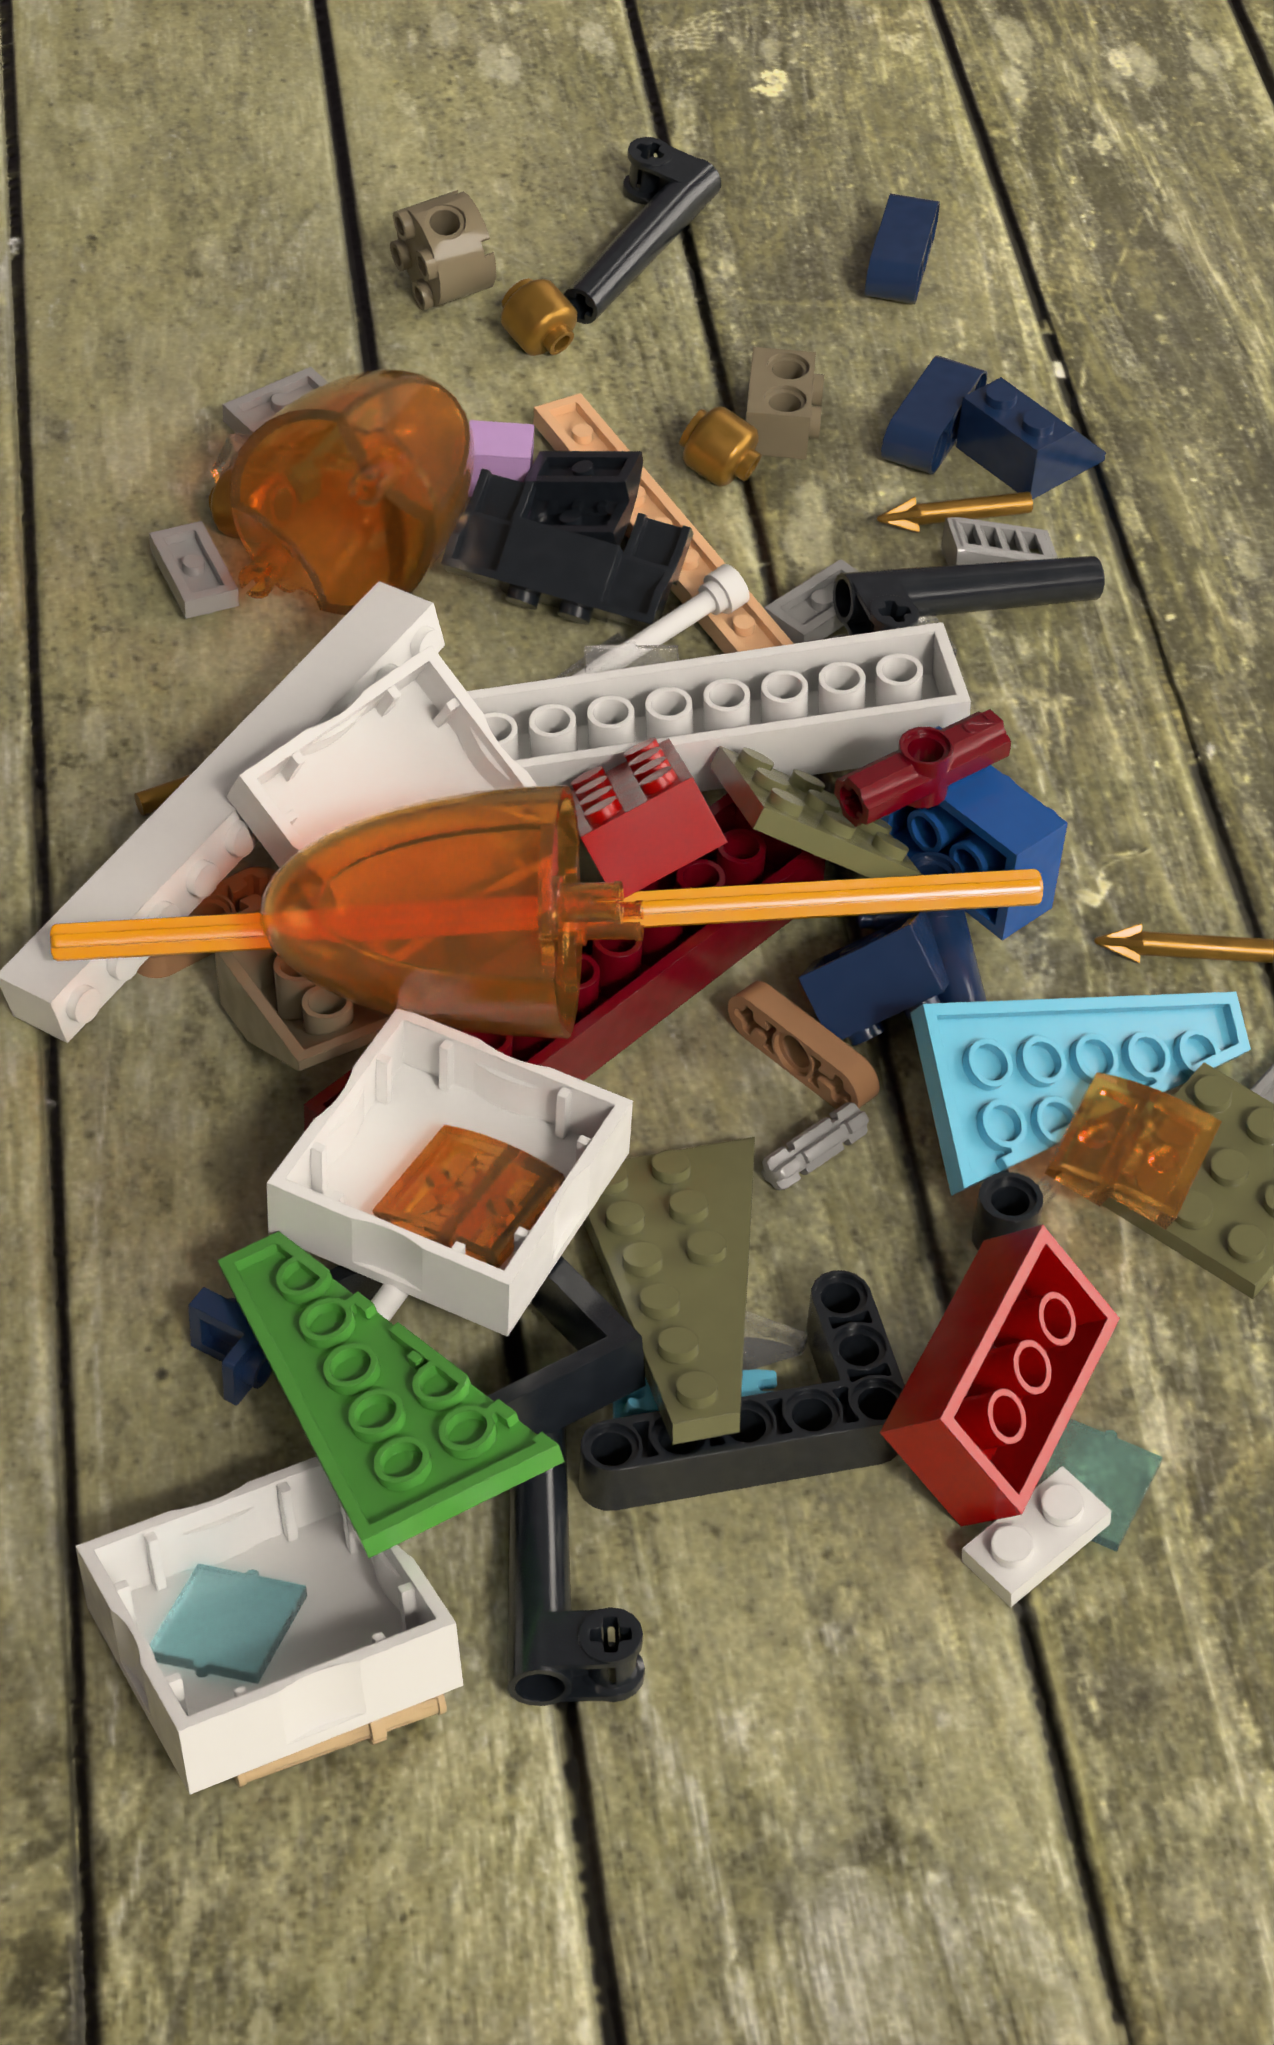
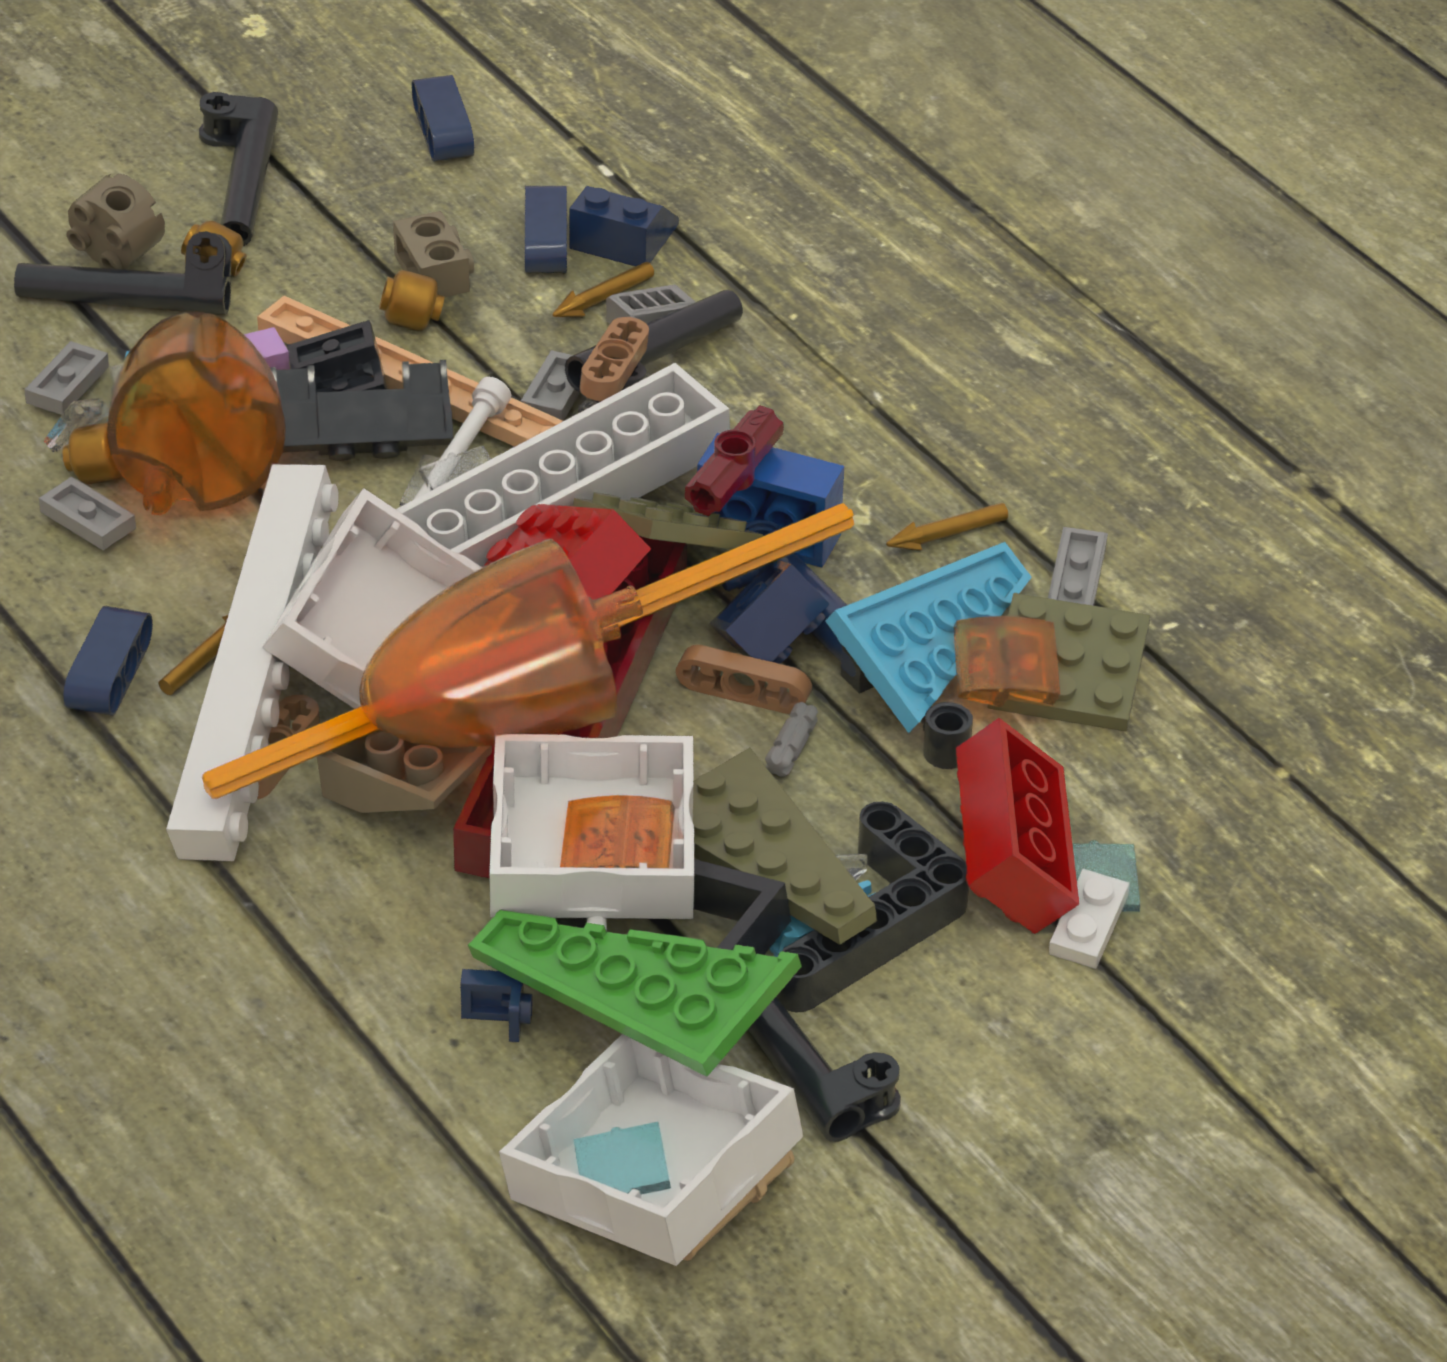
camera: 25 degrees left, 5 degrees down
none -> black axle [14,231,232,315]
none -> dark blue beam [63,605,153,716]
none -> medium nougat beam [580,317,649,401]

